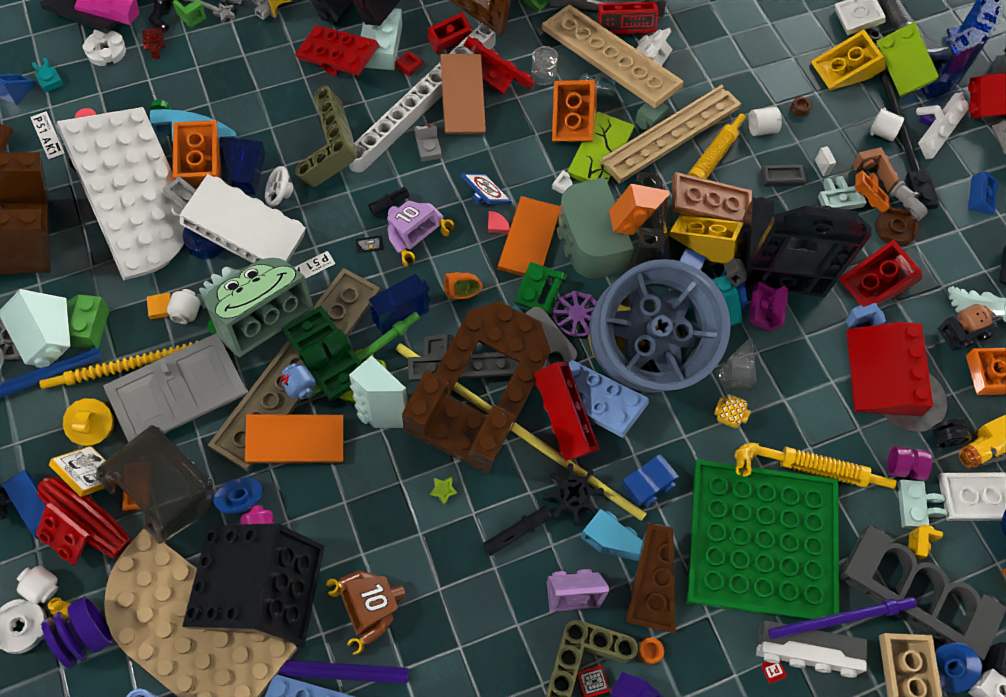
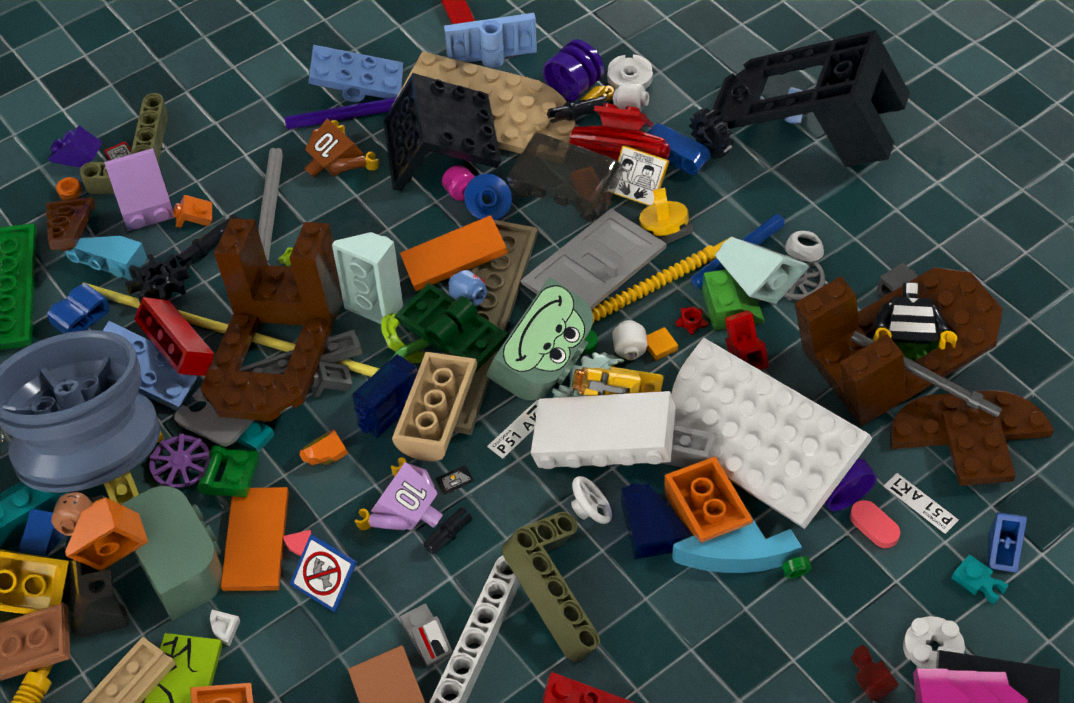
camera: 170 degrees right, 10 degrees down
none -> nougat head [51,492,93,536]
none -> orange bracket [173,195,212,228]
none -> light grey axle [258,148,283,262]
none -> tan brick [392,352,477,462]
none -> black pin [547,95,609,123]
none -> yellow plate [572,367,664,396]
none -> red plate [675,307,708,335]
none -> red brick [725,310,769,370]

